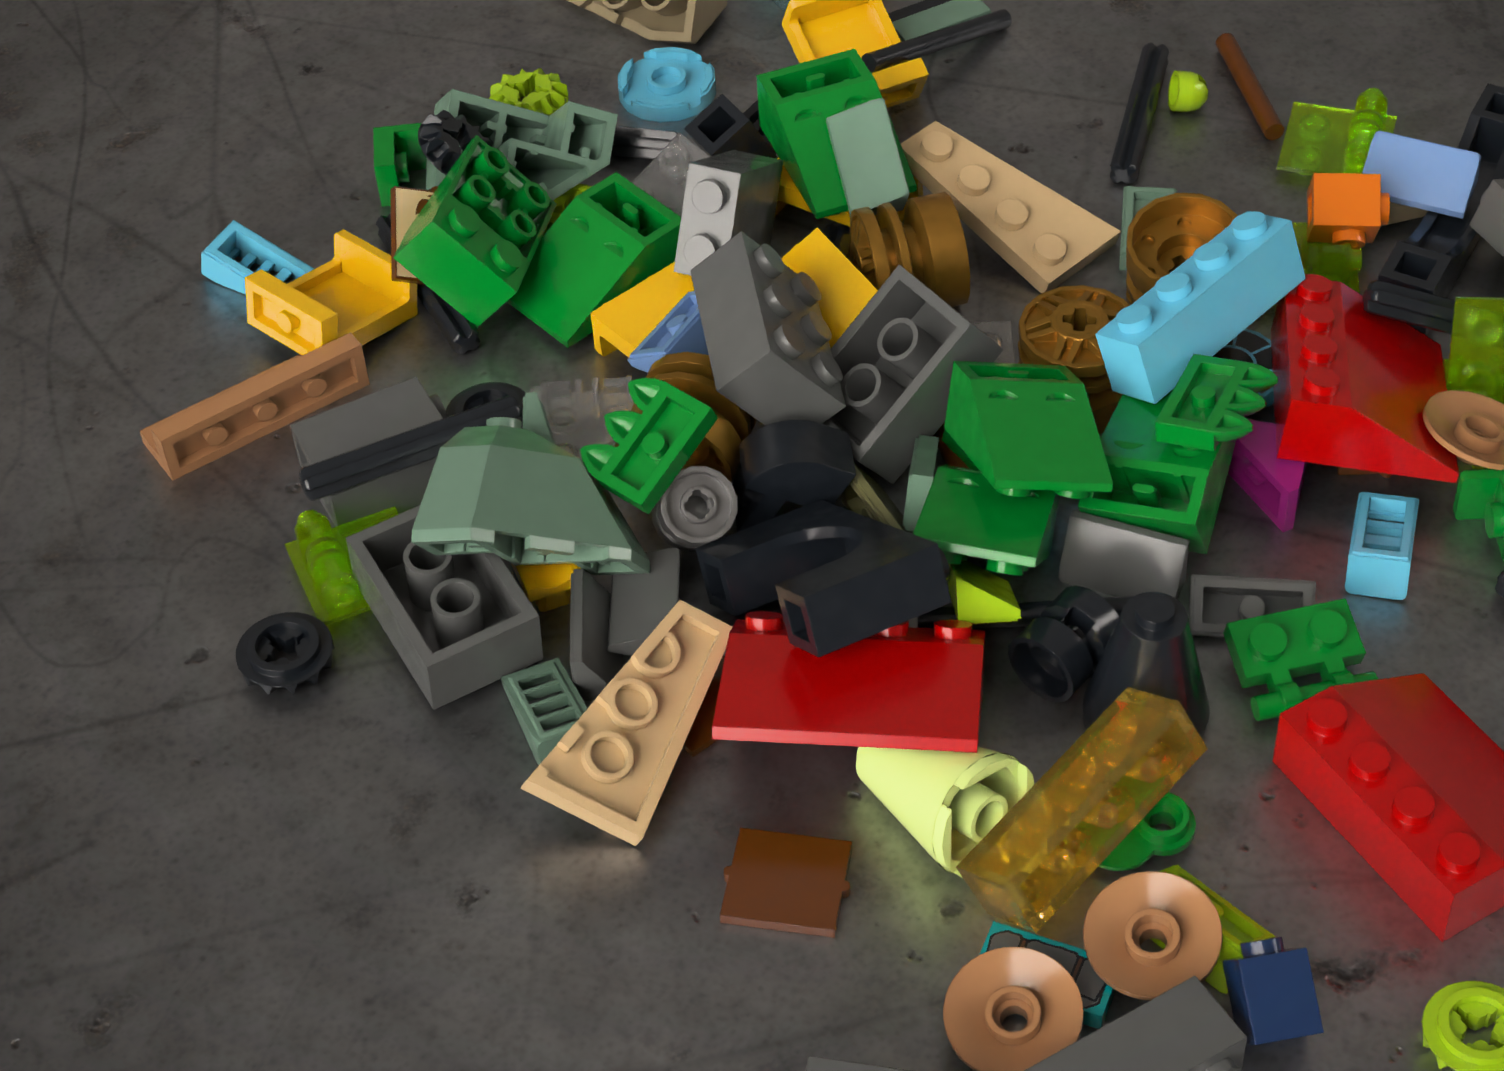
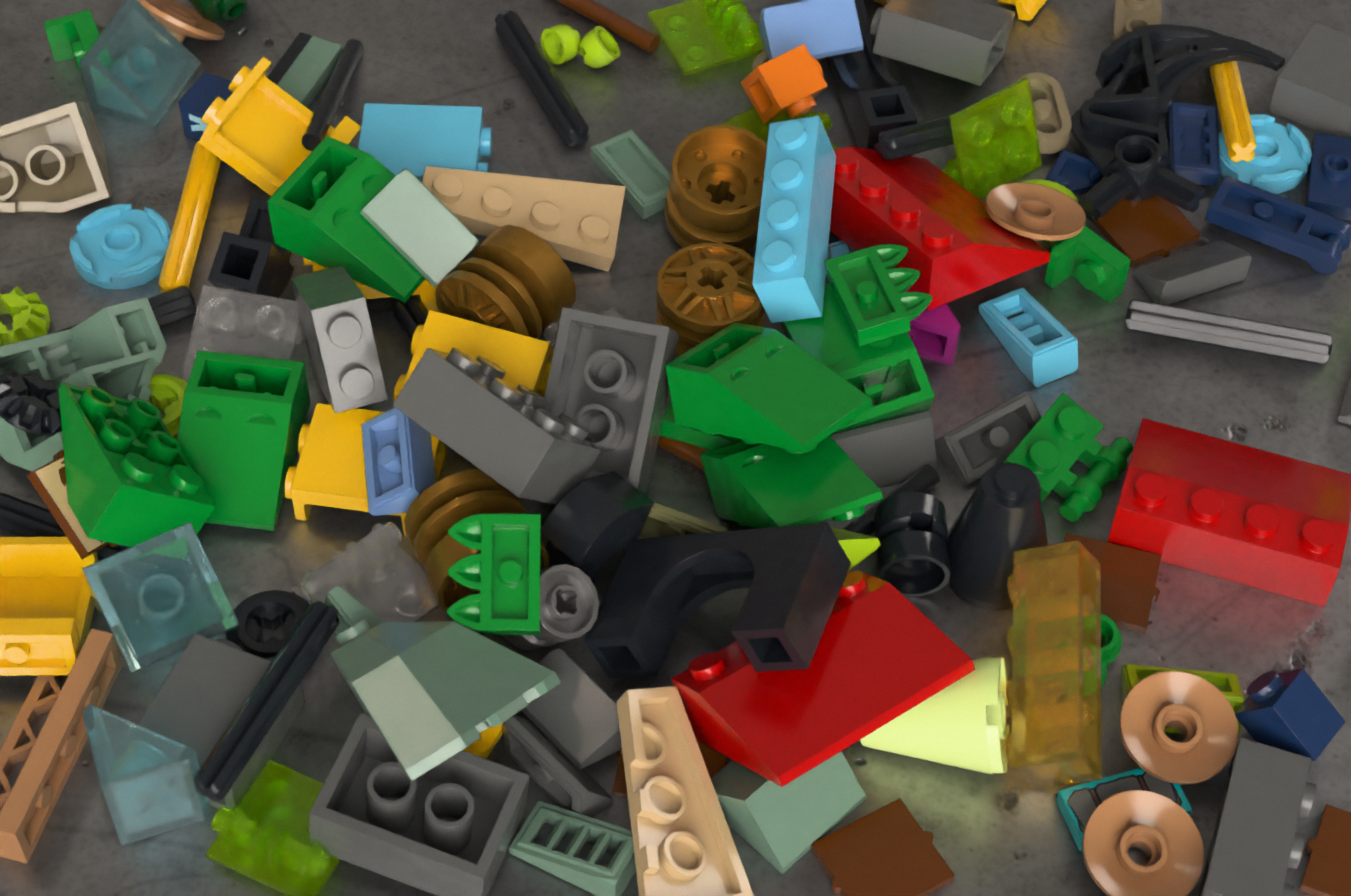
camera: 45 degrees left, 5 degrees up
sand green tile [903,435,939,531] -> none
none -> clear light blue slope [82,704,211,846]
none -> clear light blue slope [83,522,239,674]
none -> yellow axle [158,141,221,293]
none -> medium azure brick [358,103,493,181]
none -> lime hinge [578,26,620,68]
none -> sand green slope [711,751,866,874]
none -> reddish brown piece [1050,532,1161,634]

